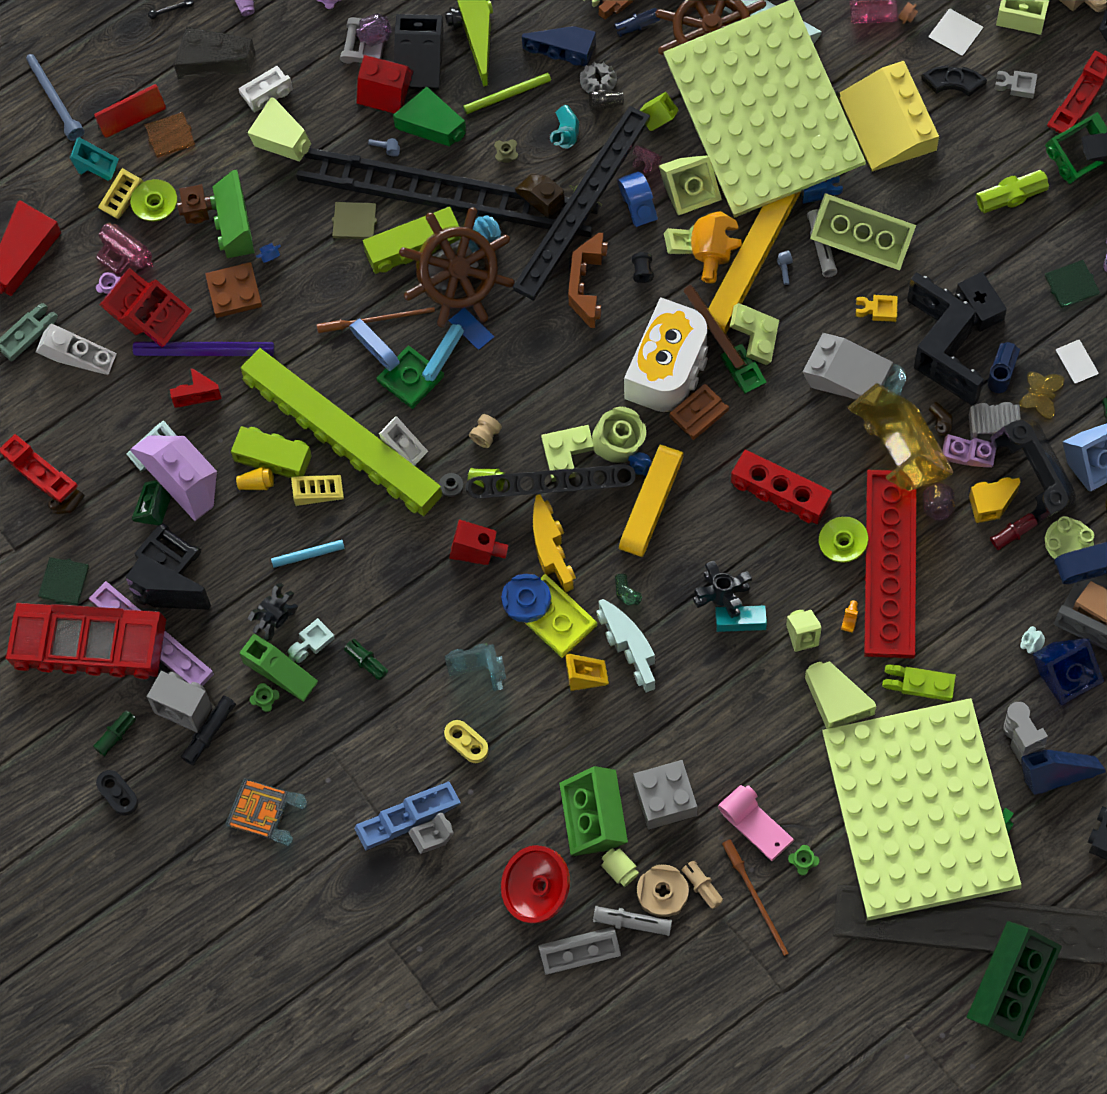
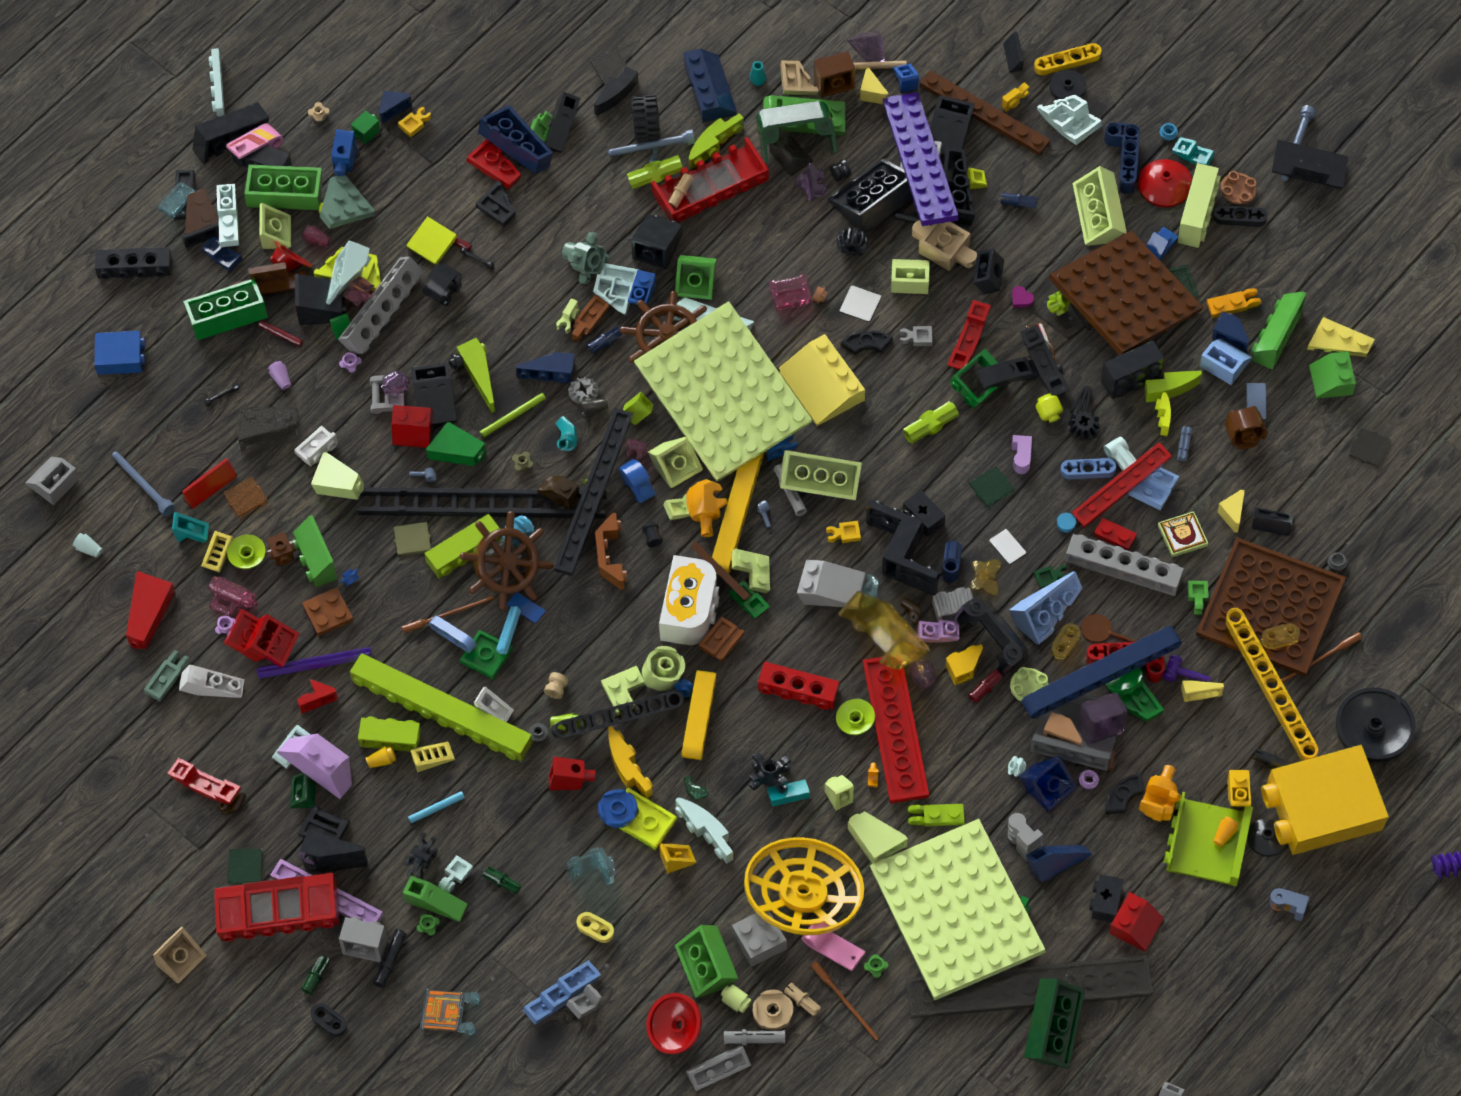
camera: 15 degrees left, 5 degrees down
none -> yellow dish [744,837,864,935]

